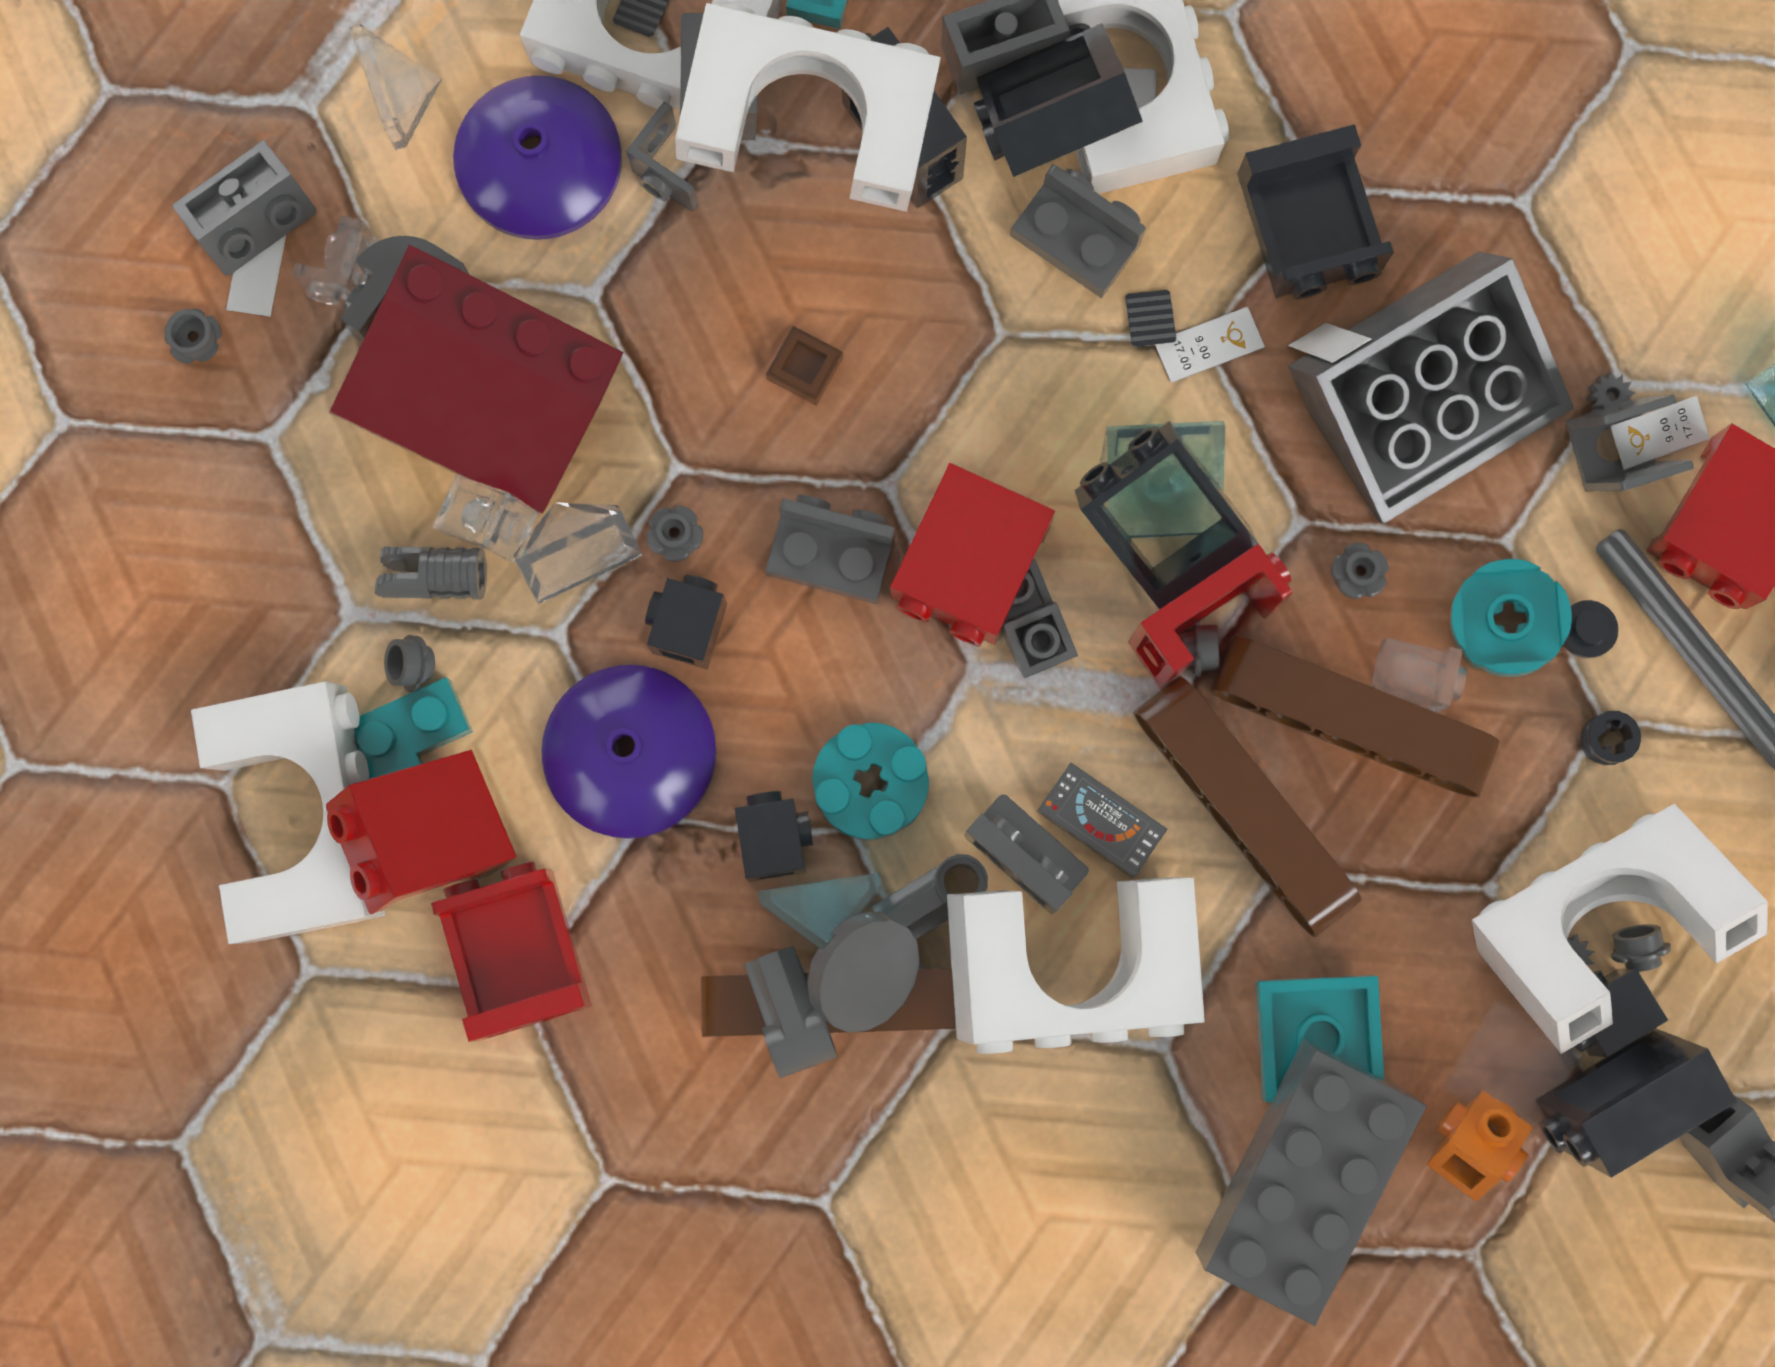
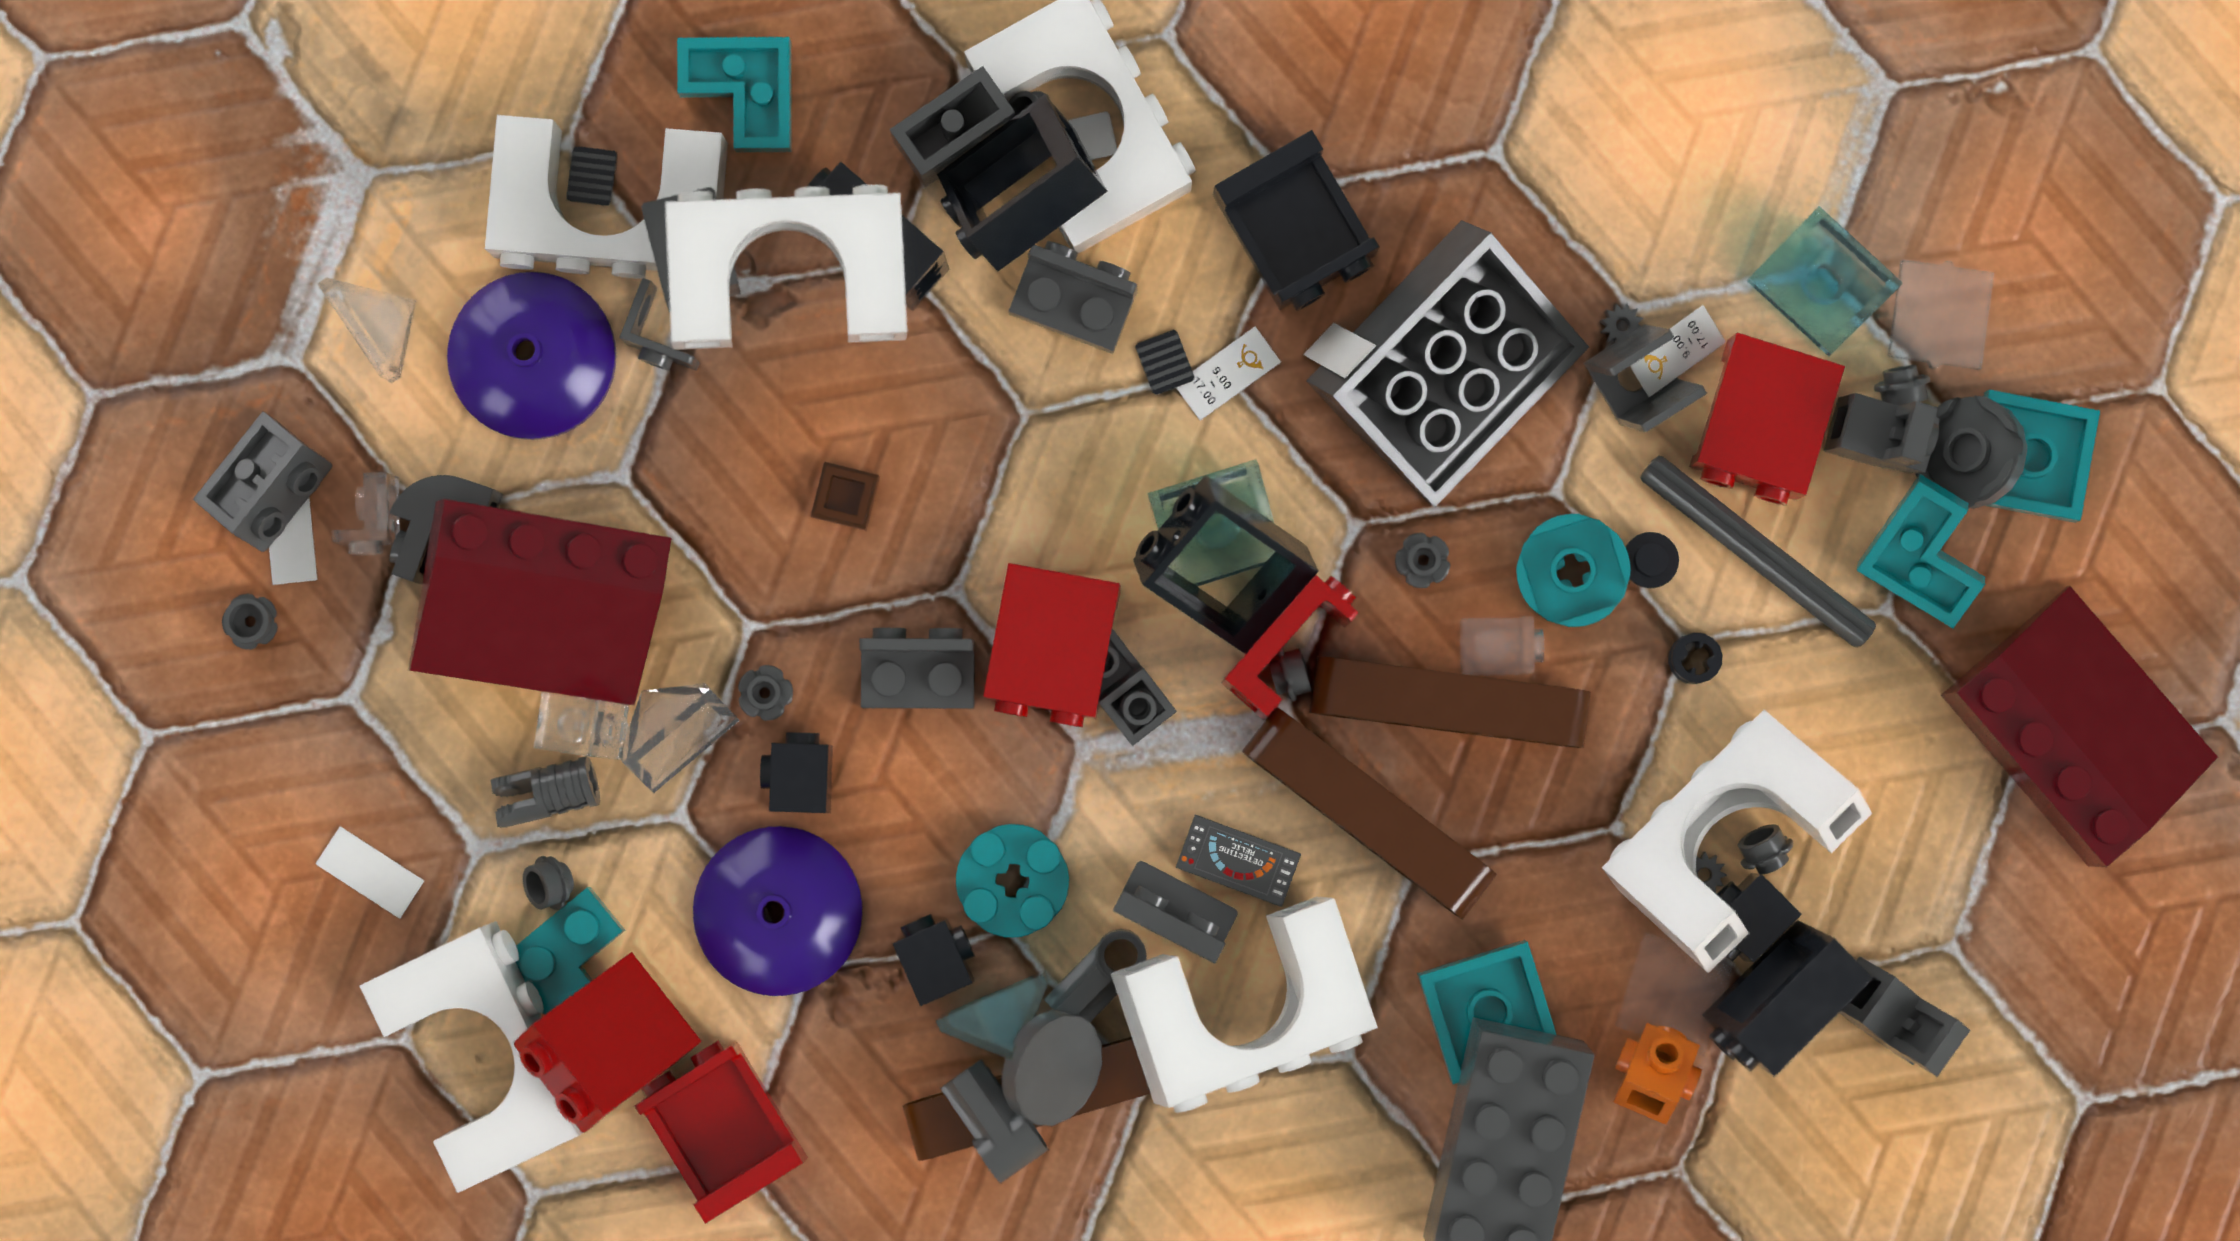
camera: 15 degrees left, 5 degrees up
none -> white sticker [316,826,424,919]

